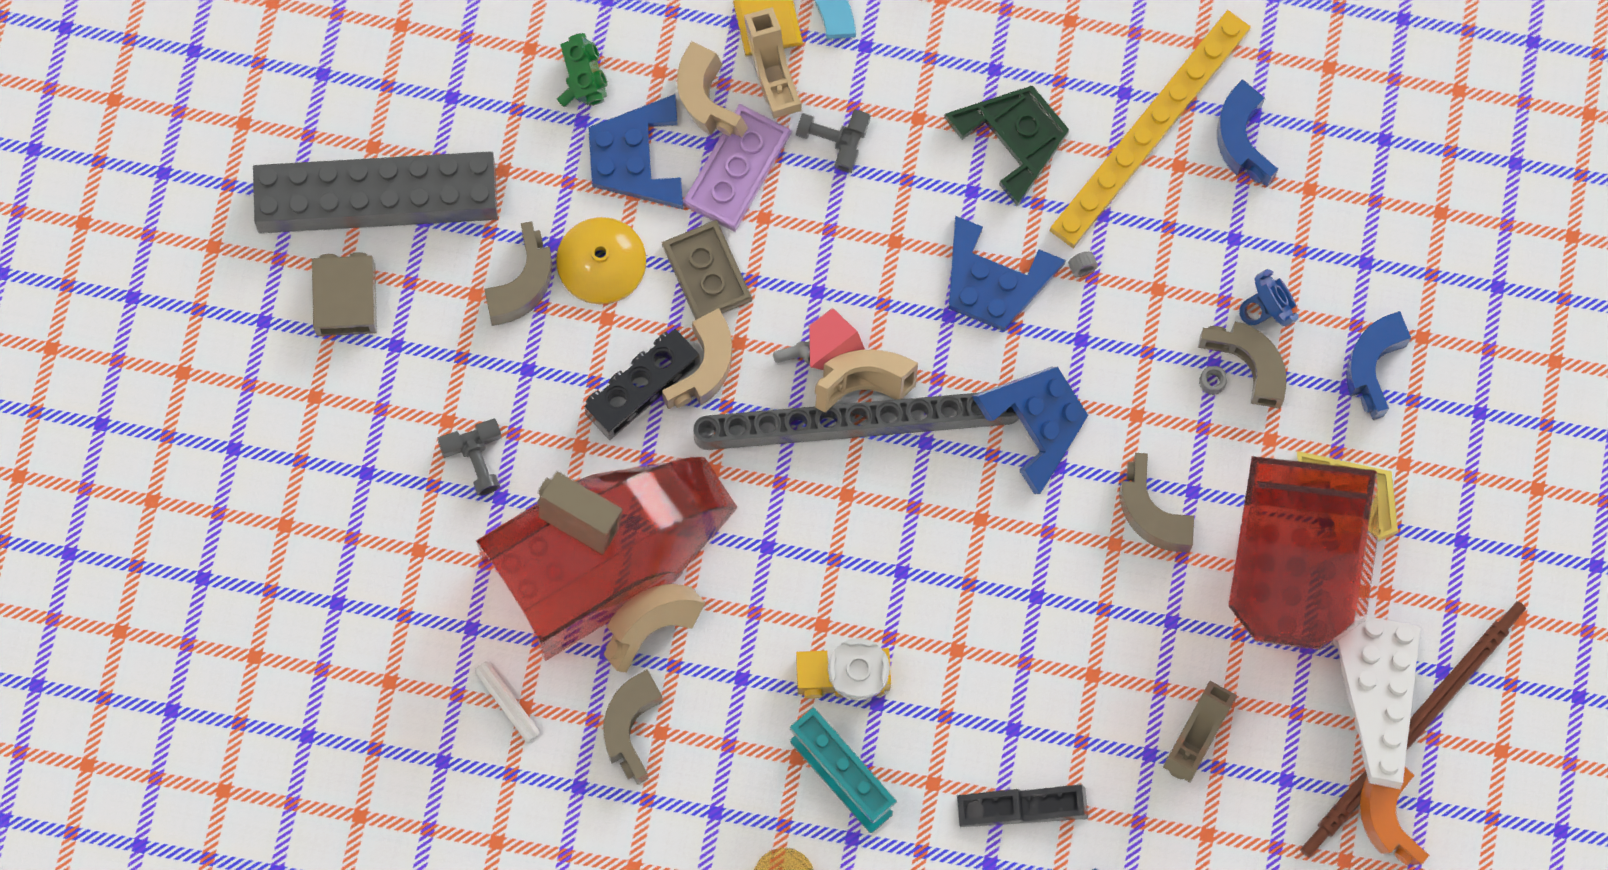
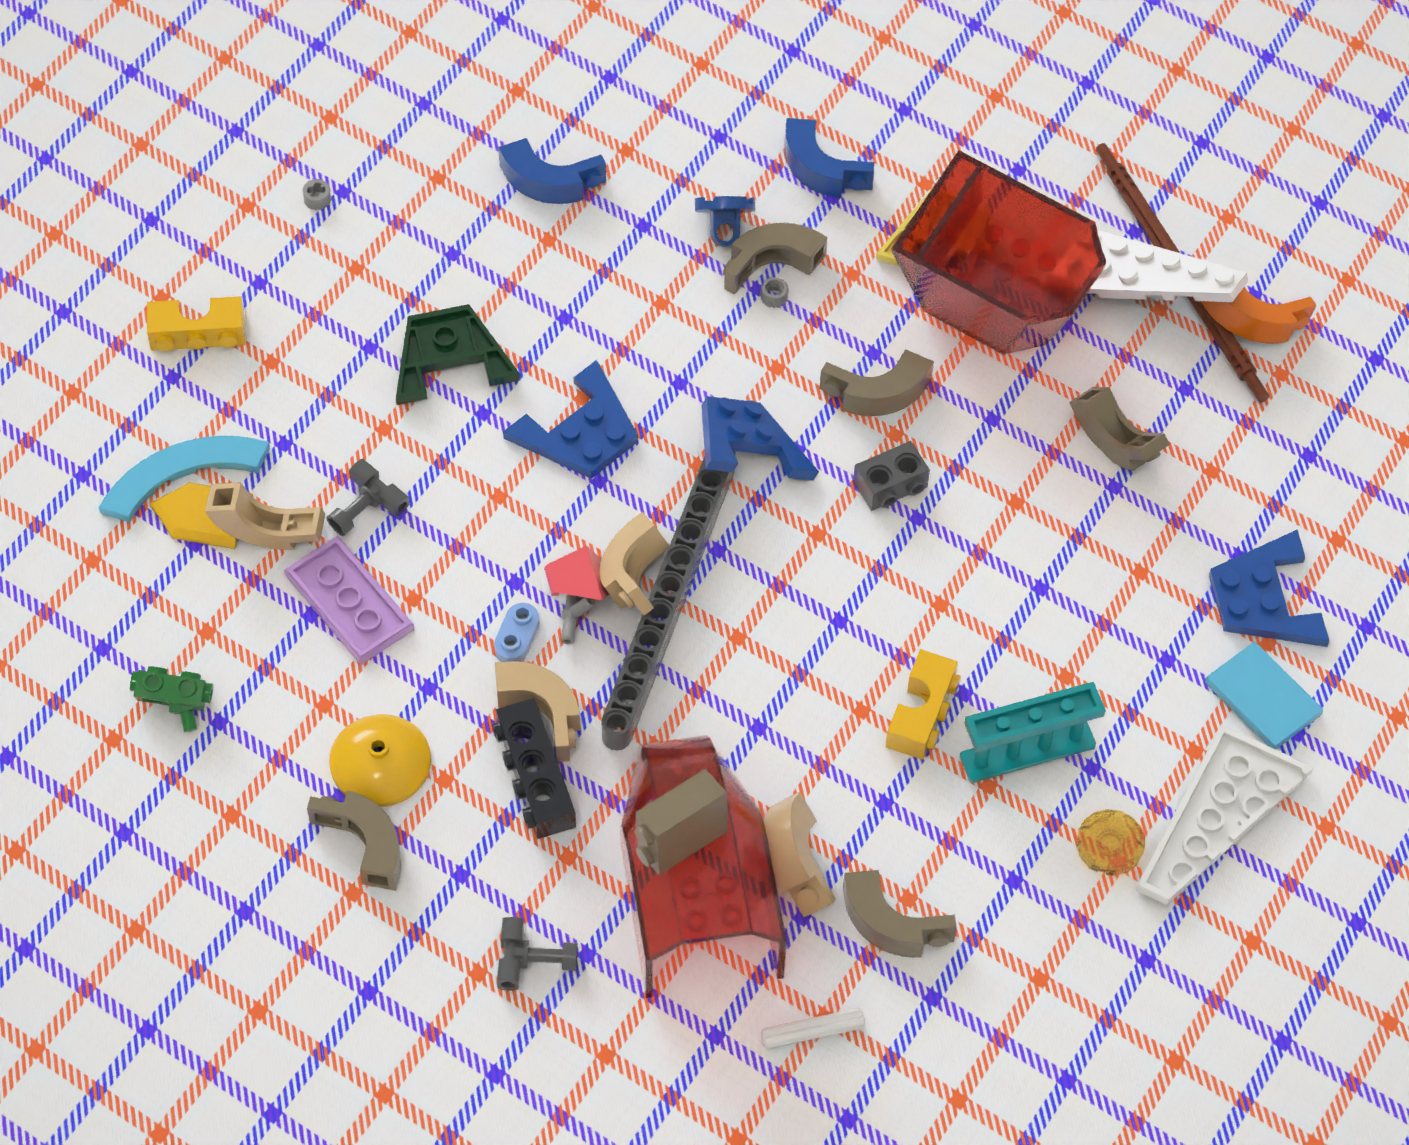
camera: 65 degrees left, 15 degrees down
dark grey brick [253,151,498,234] -> none
dark tan brick [312,252,377,336] -> none
blue wing [588,94,683,209] -> none
dark tan tile [662,220,752,320] -> none
tan arch [677,41,748,138] -> none
white tile [828,638,890,701] -> none
black slope [957,784,1088,827] -> none
yellow plate [1050,10,1251,248] -> none
light grey axle [1068,251,1098,277] -> none
none -> light blue plate [494,603,539,662]
none -> dark grey brick [853,441,930,511]

